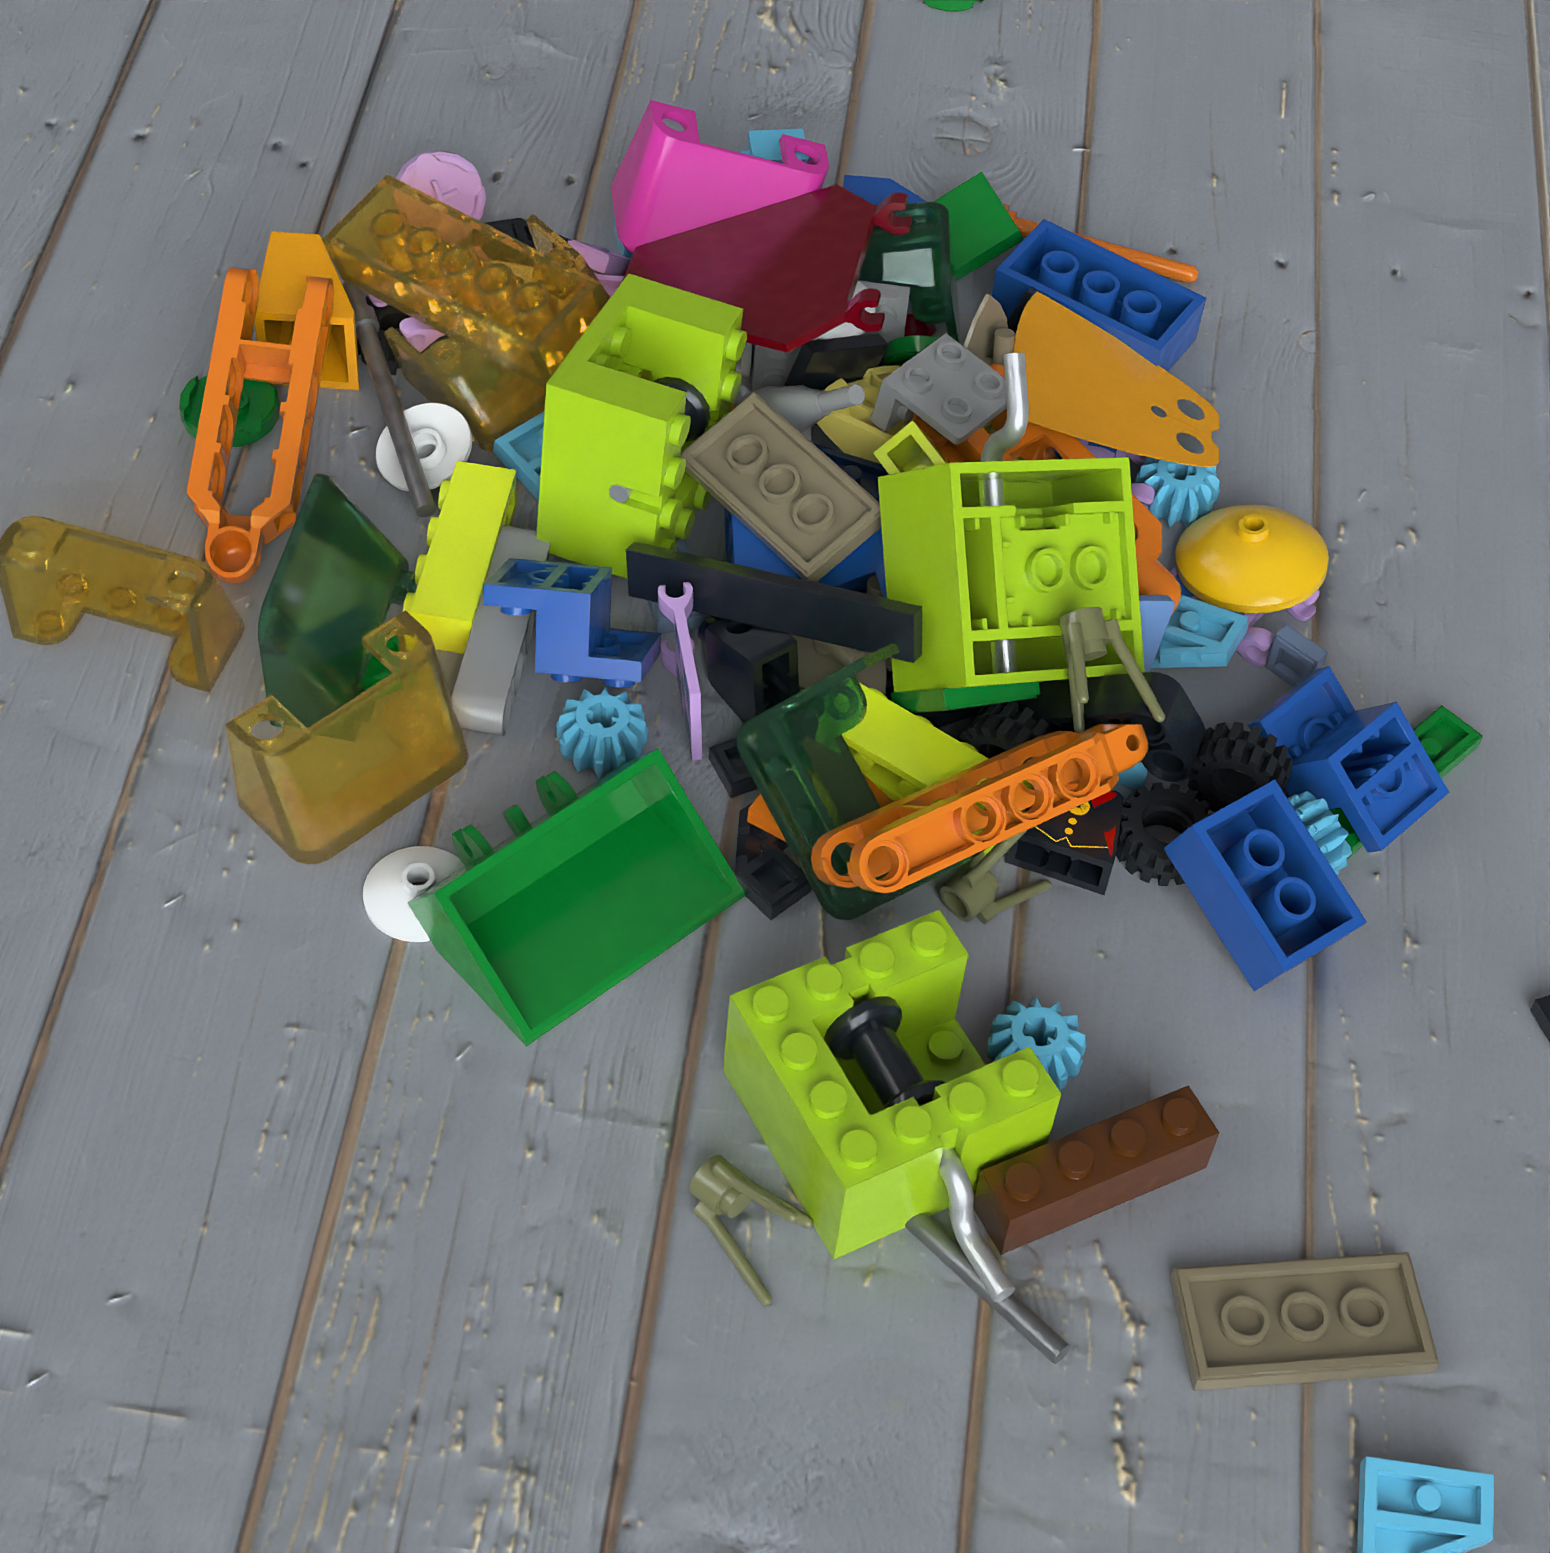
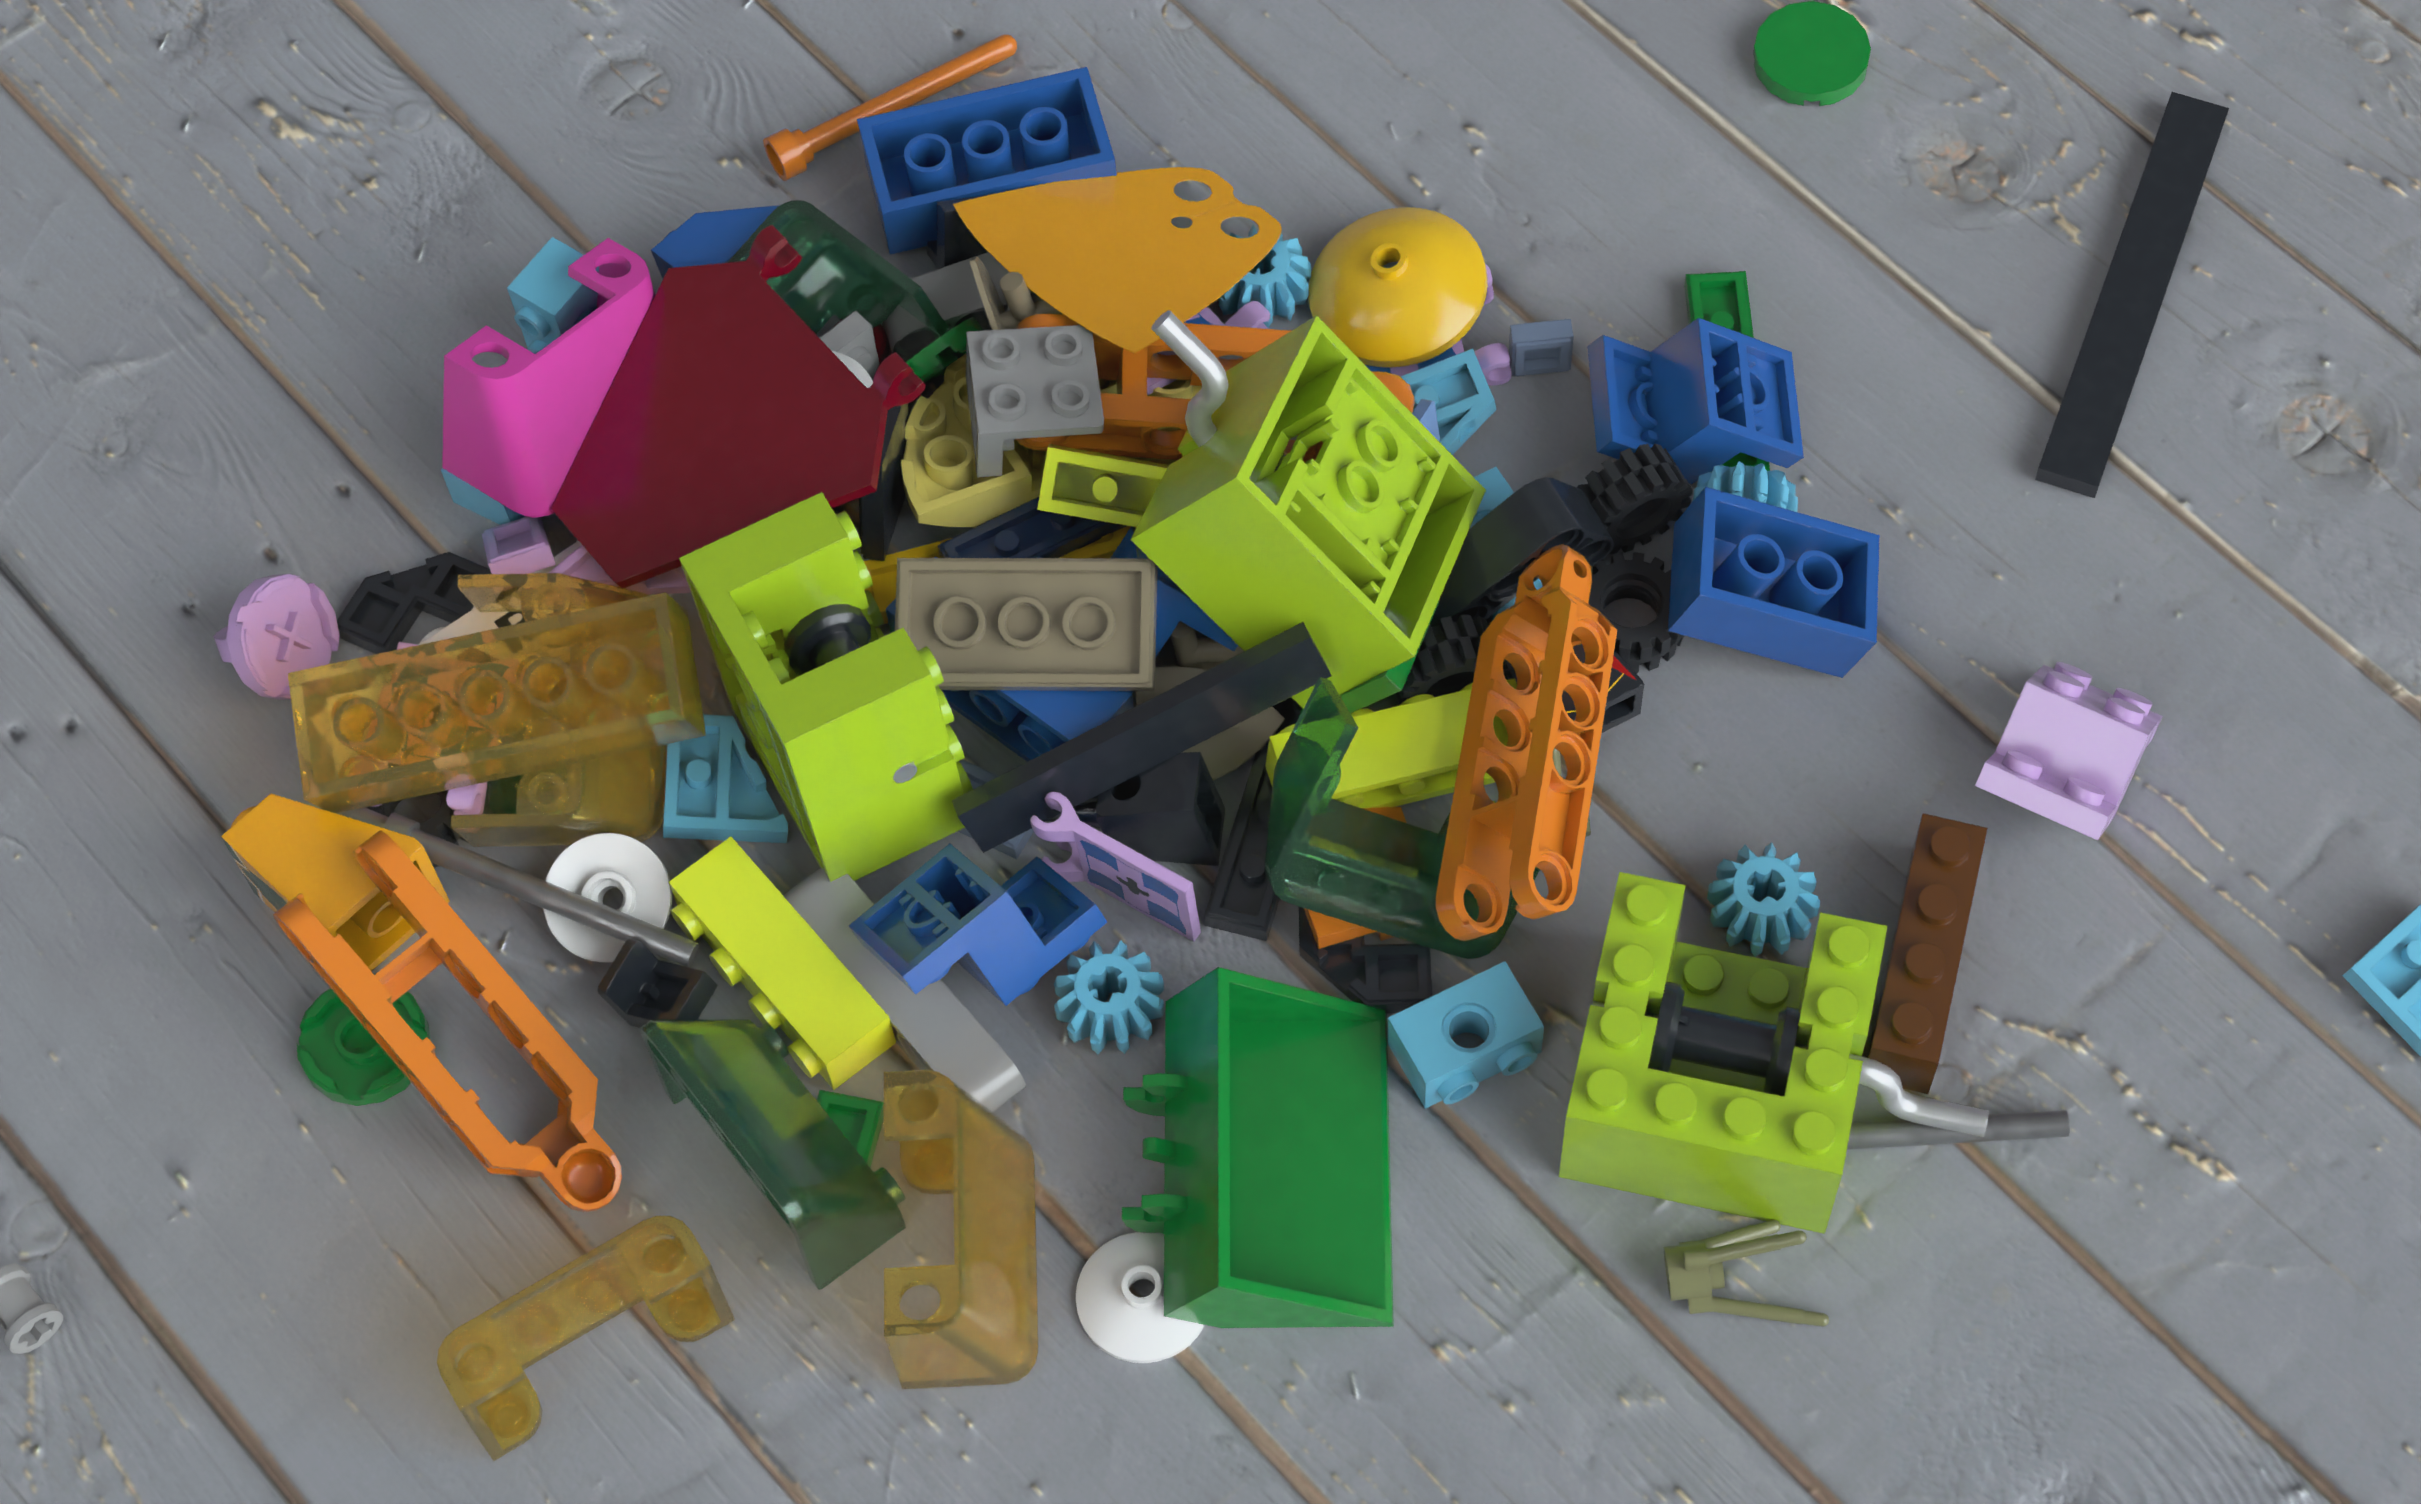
camera: 40 degrees left, 10 degrees up
light grey piece [734,384,865,441] -> none
green tile [930,172,1024,289] -> none
olive plant [1059,607,1165,734] -> none
dark tan tile [1170,1252,1439,1391] -> none
none -> black bracket [597,939,718,1040]
none -> medium azure brick [1388,961,1544,1109]
none -> lavender bracket [1975,662,2163,841]

